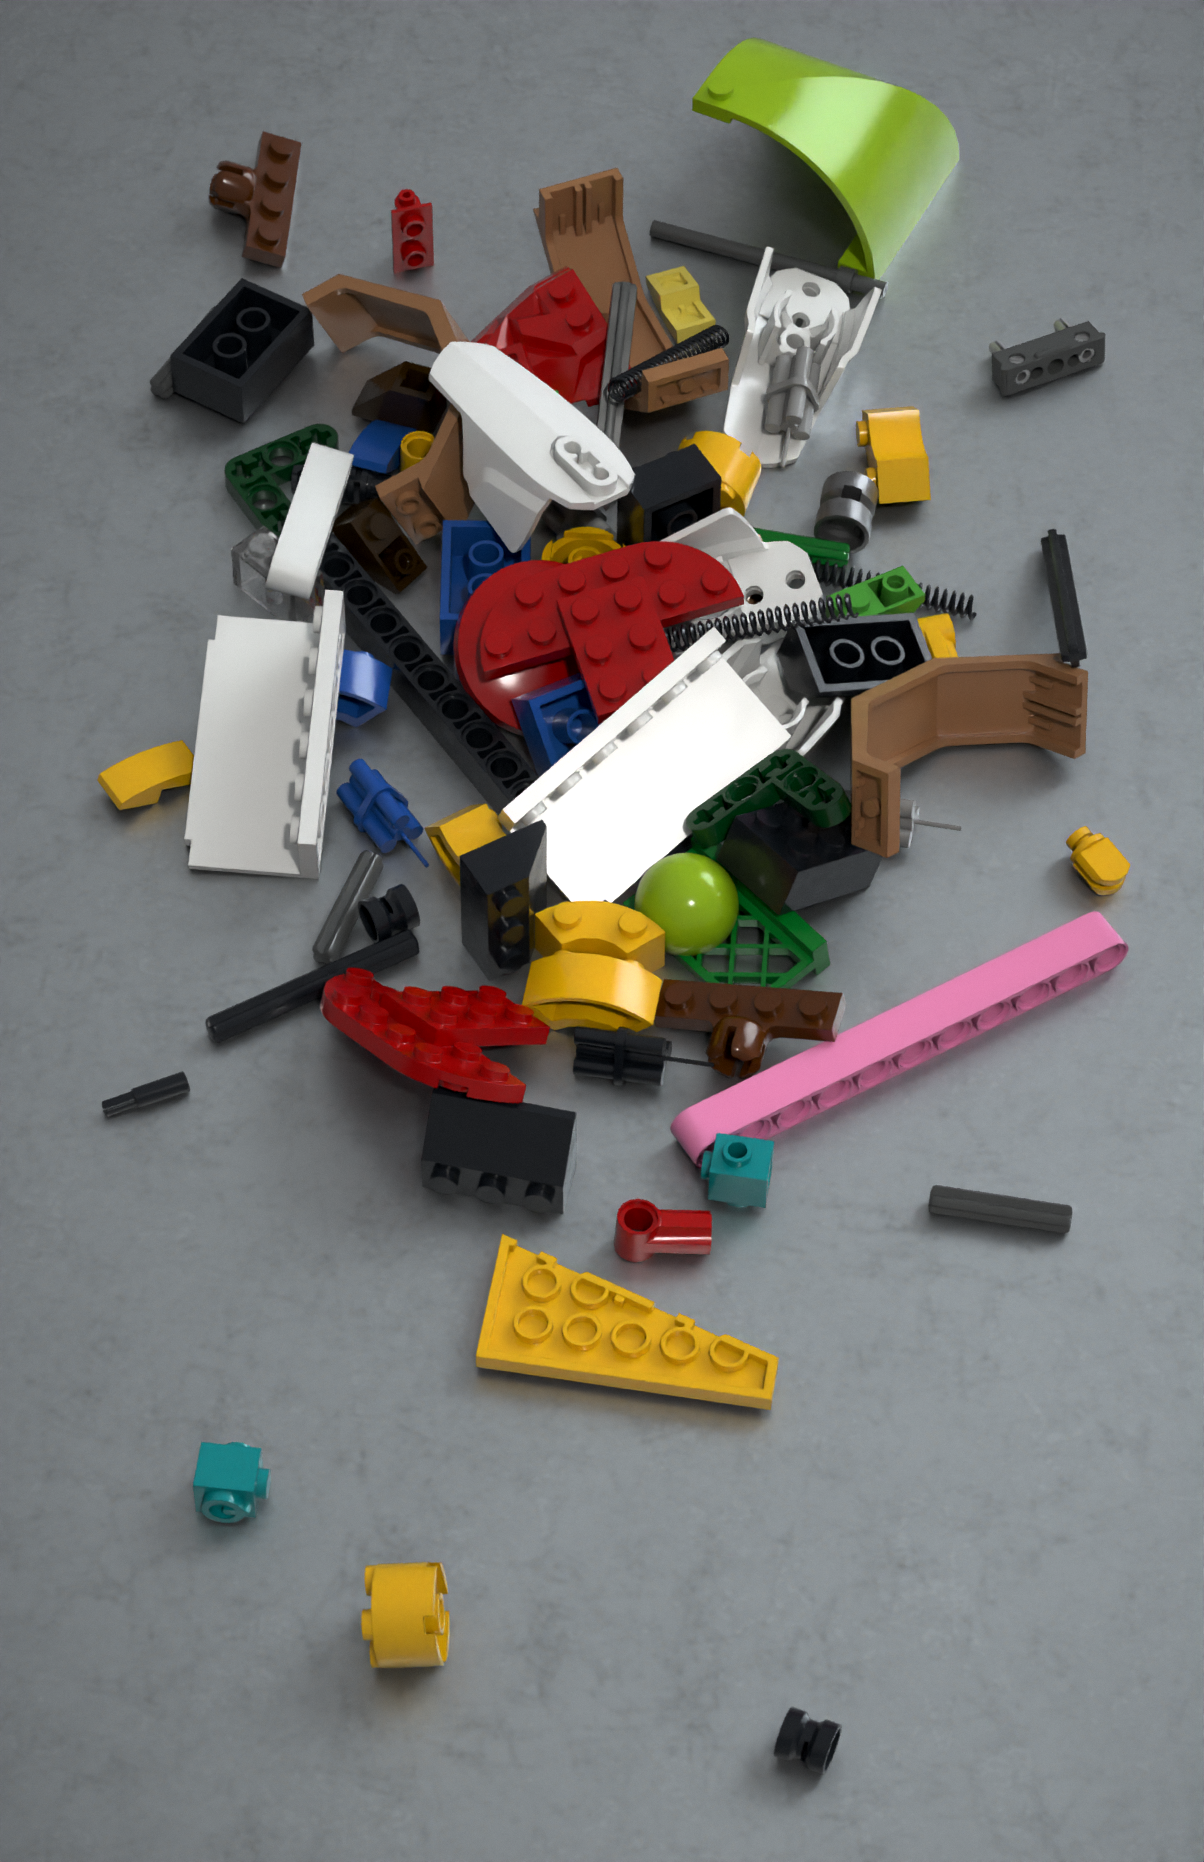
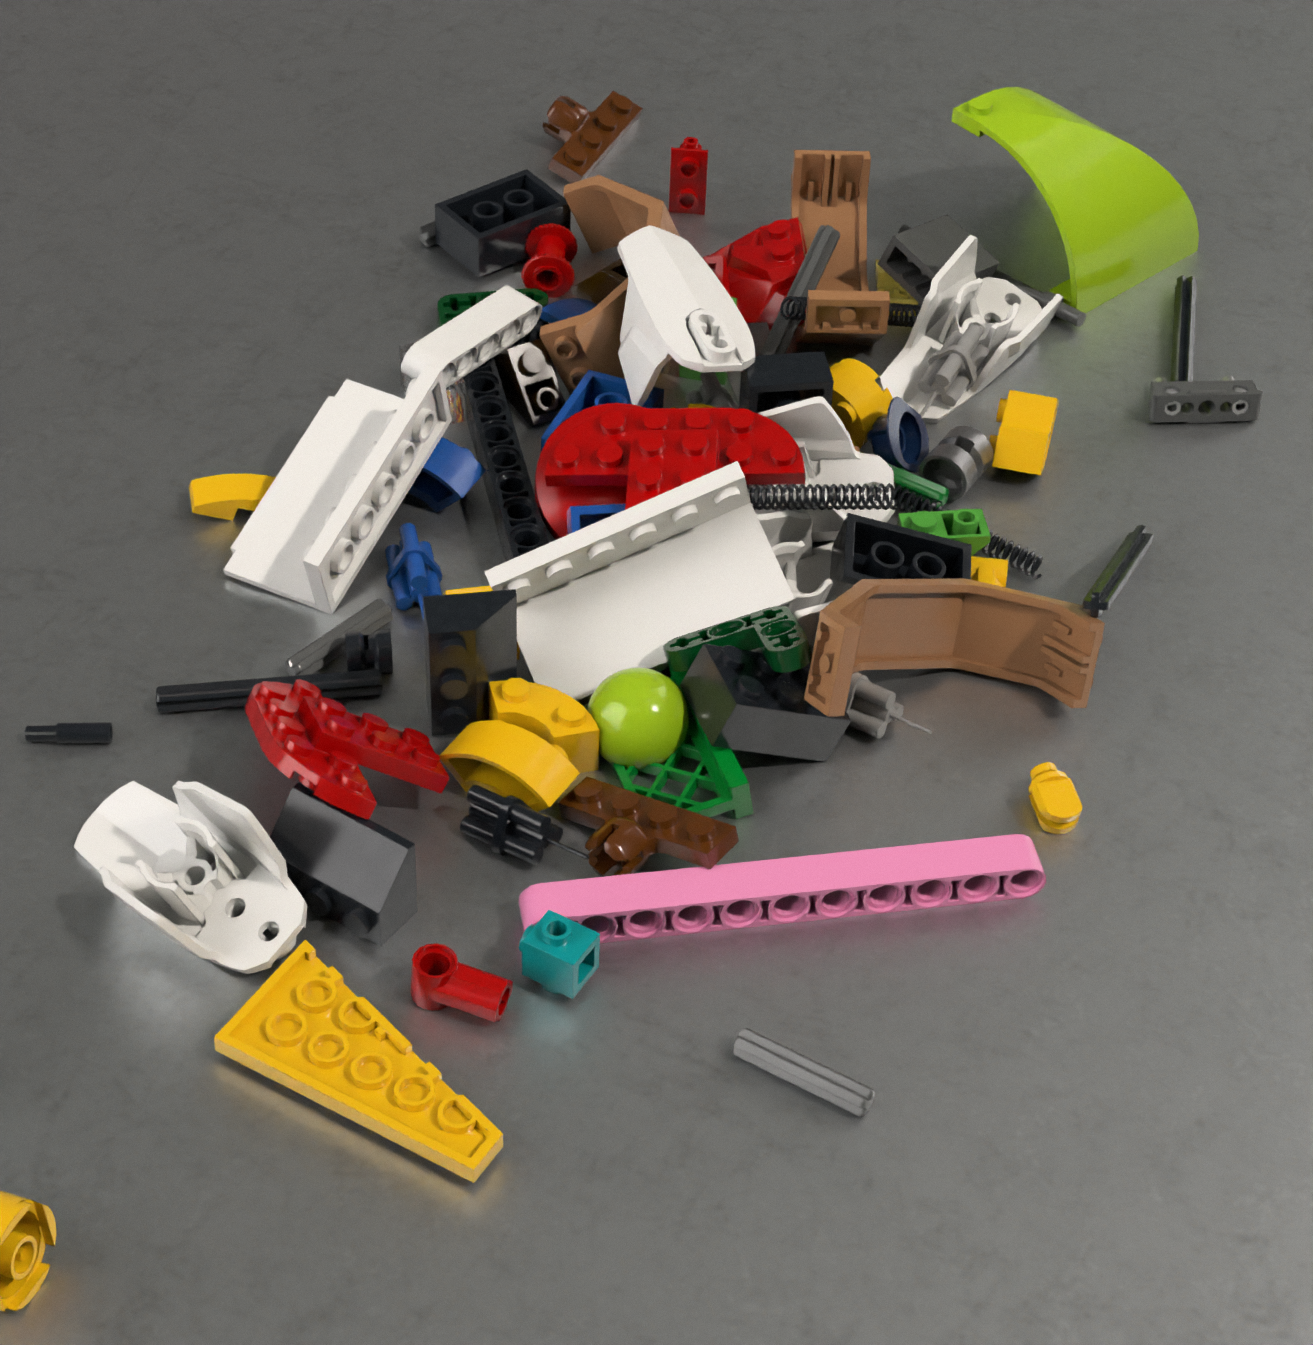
camera: 20 degrees right, 10 degrees down
none -> white piece [74,780,307,974]
none -> red hose [521,223,578,298]
none -> dark blue piece [867,397,929,473]
none -> dark grey brick [878,214,1000,305]
none -> black axle [1170,275,1197,381]

